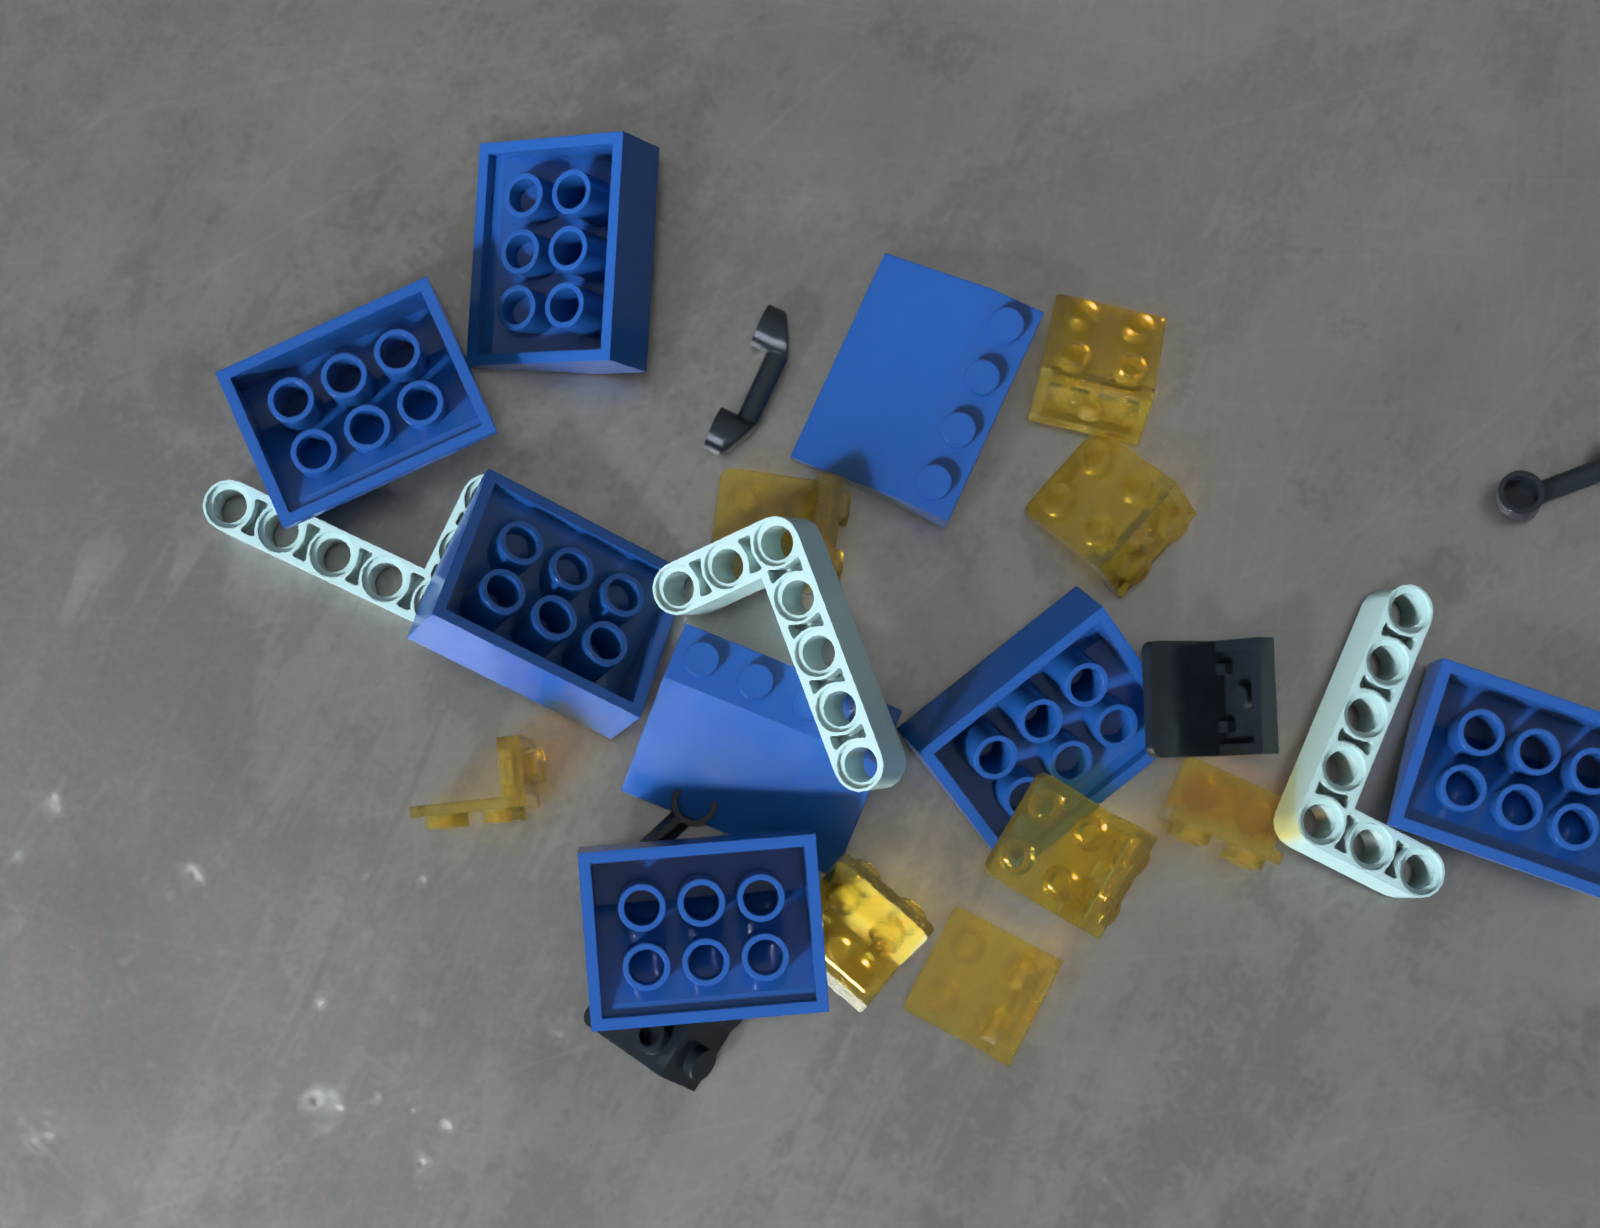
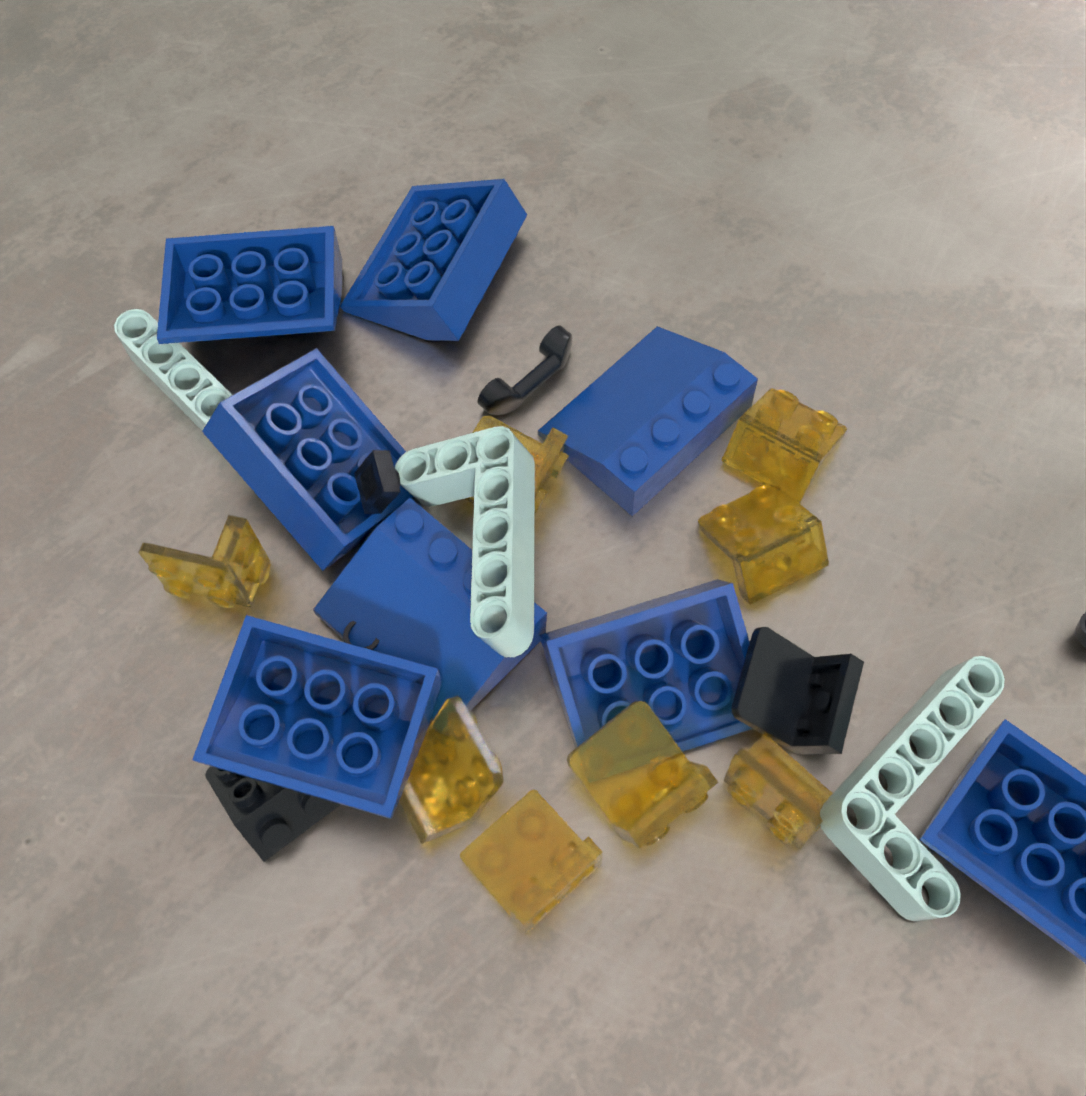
camera: 20 degrees right, 20 degrees down
none -> black plate [354,450,401,514]

